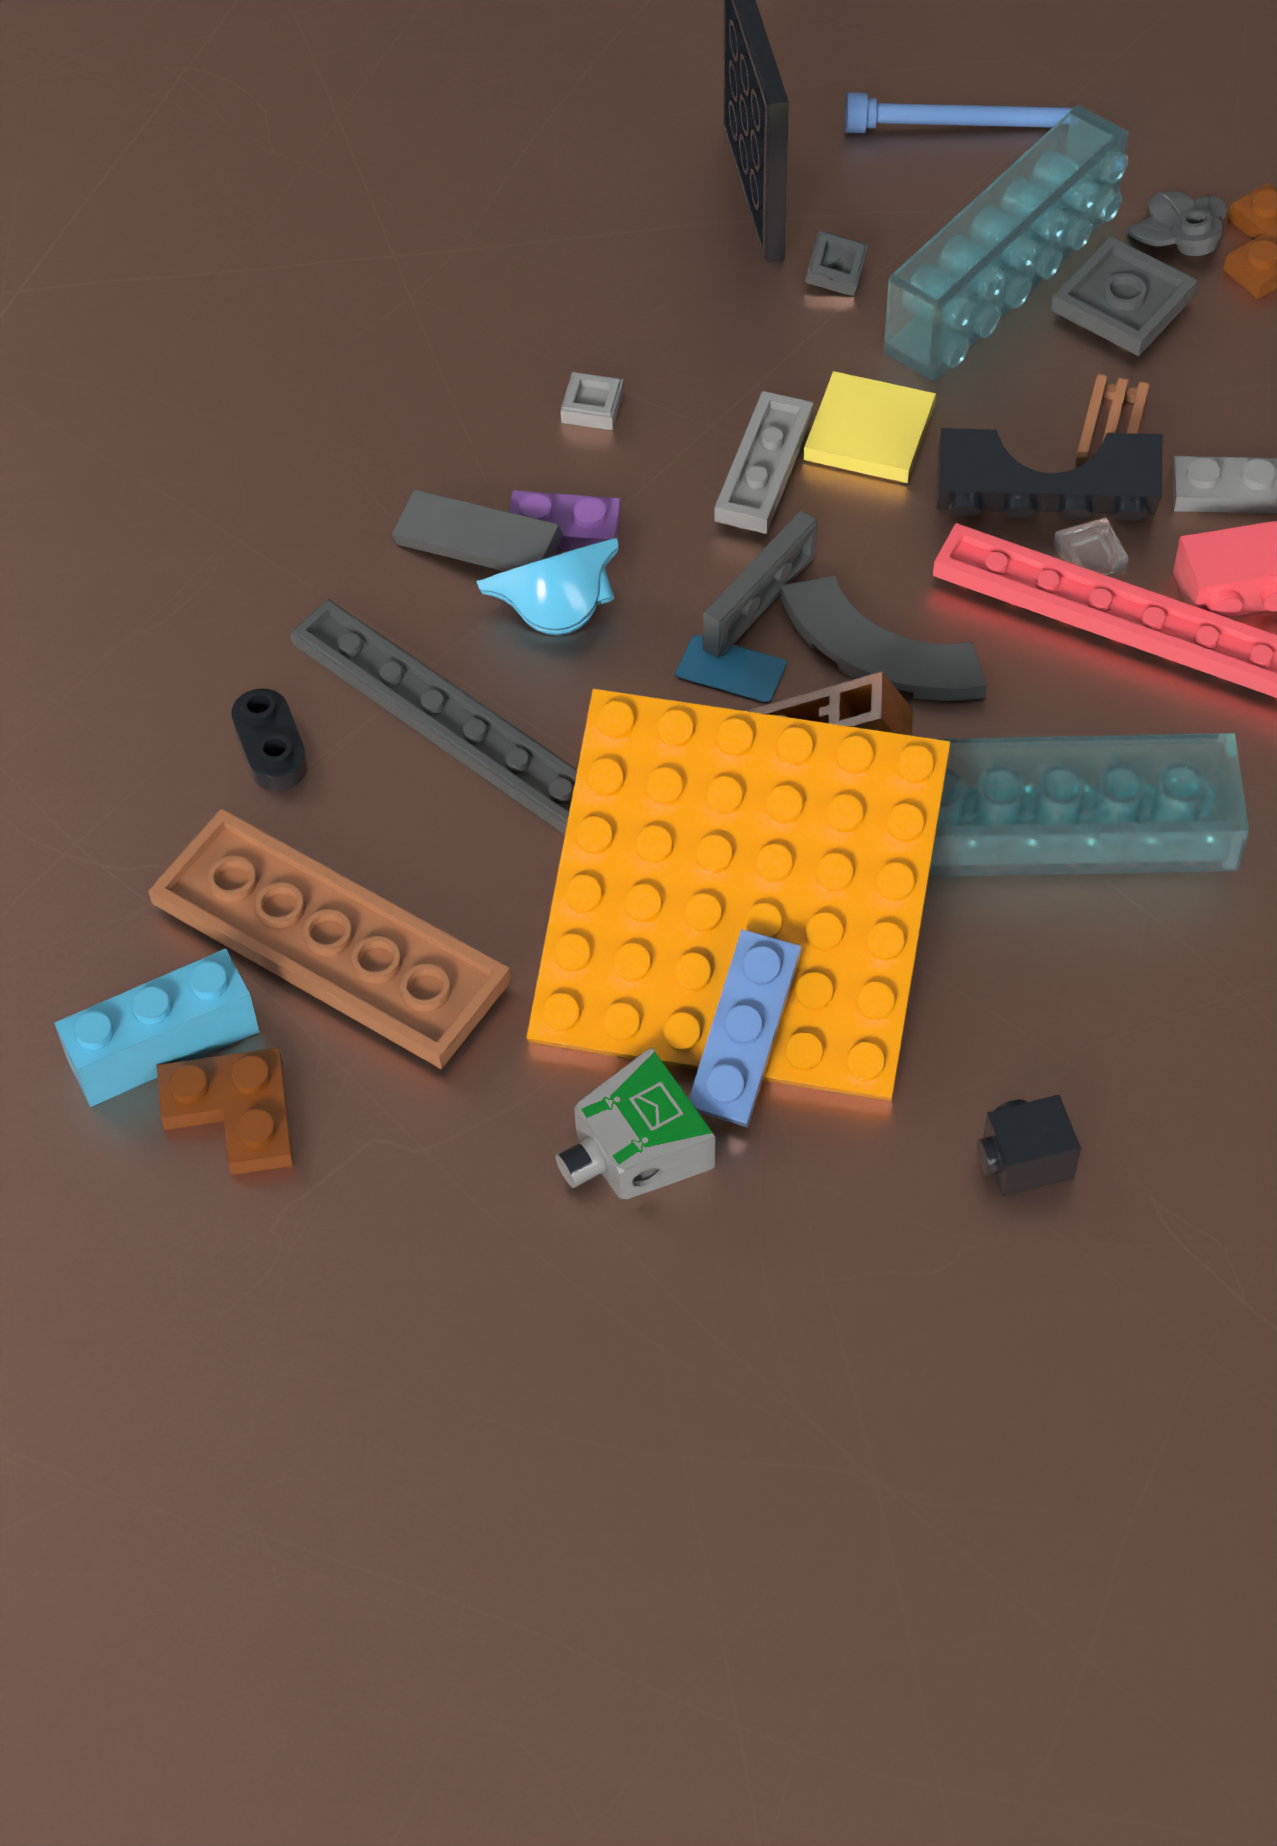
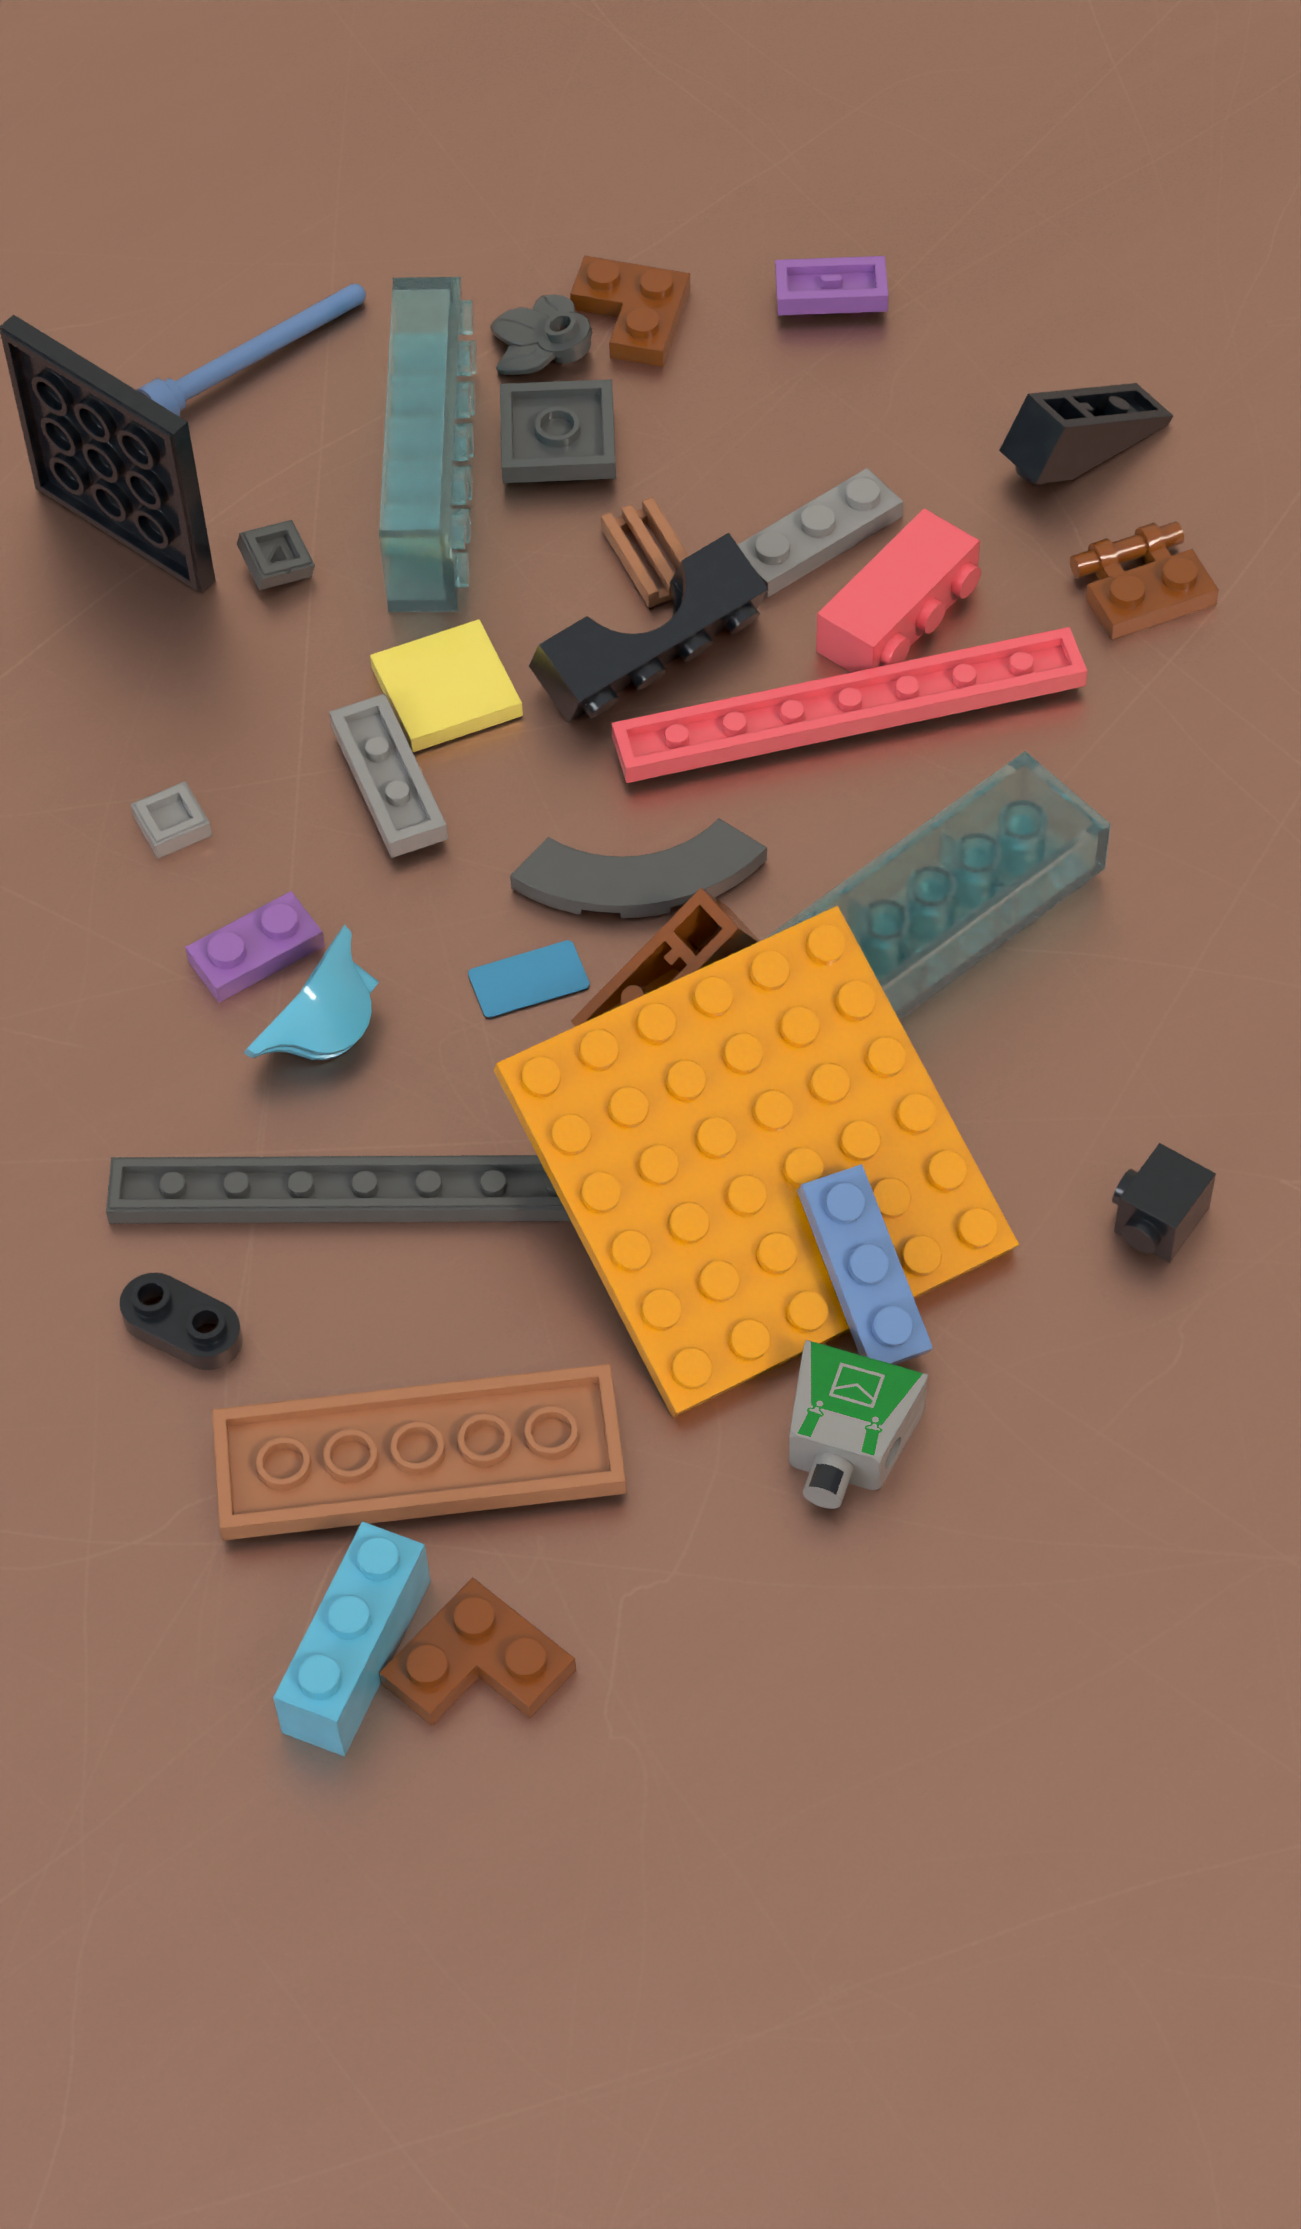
camera: 40 degrees left, 0 degrees up
dark grey tile [392,489,563,571] -> none
dark grey tile [703,510,817,658] -> none
clear tile [1054,518,1129,575] -> none

